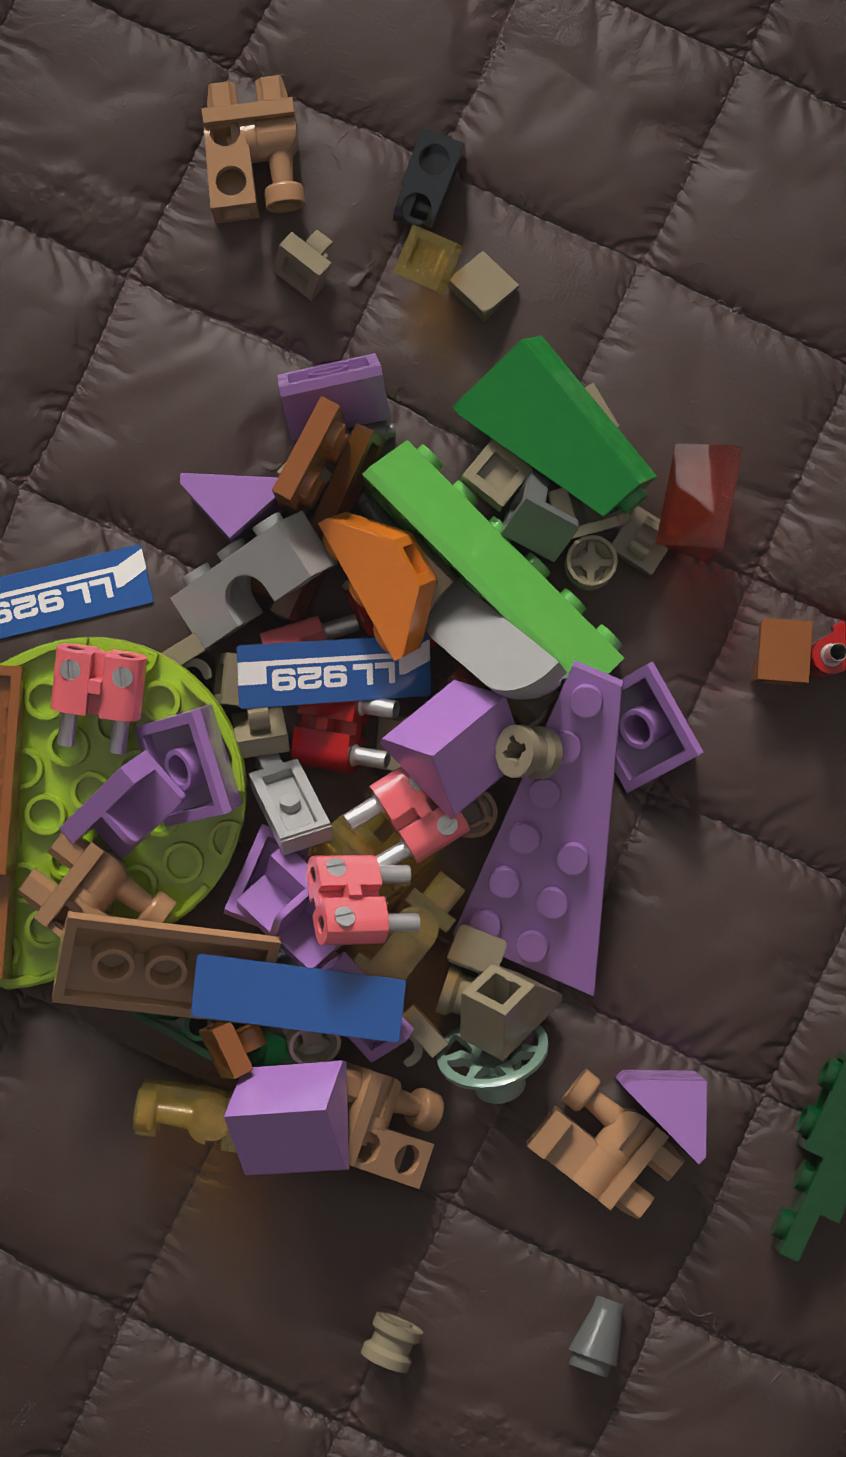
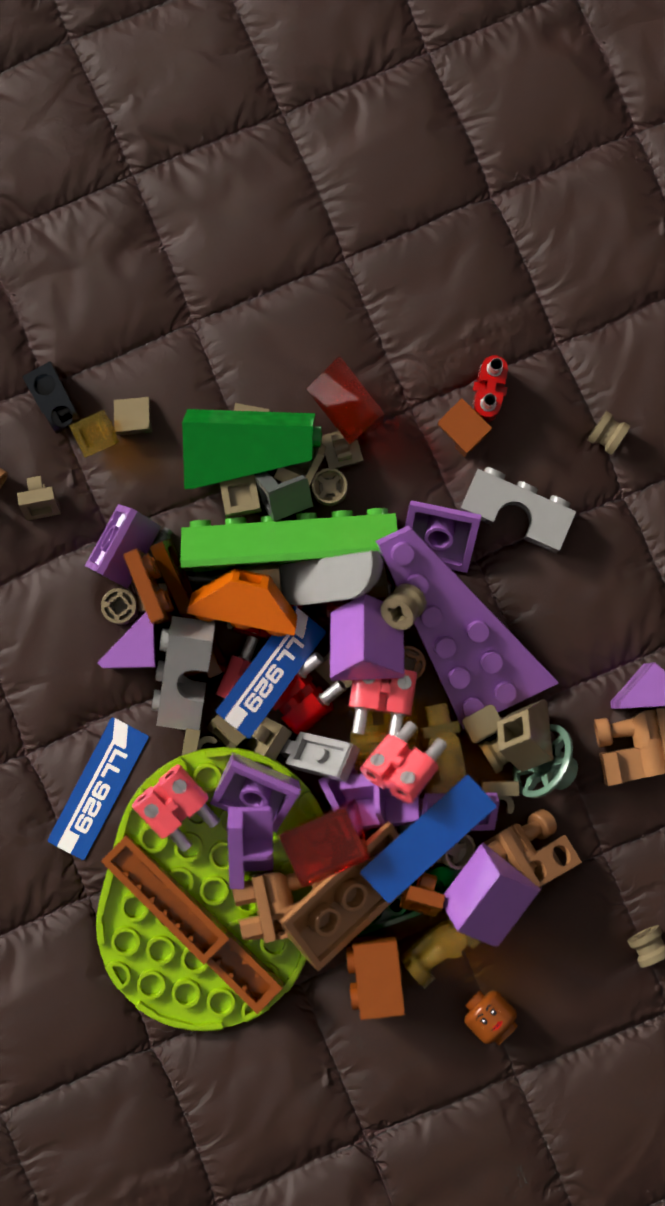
camera: 45 degrees left, 0 degrees up
none -> dark tan wheel [101,588,139,625]
none -> clear red slope [279,799,370,887]
none -> dark orange brick [346,932,405,1020]
none -> light grey arch [459,467,577,553]
none -> dark orange head [464,990,518,1045]

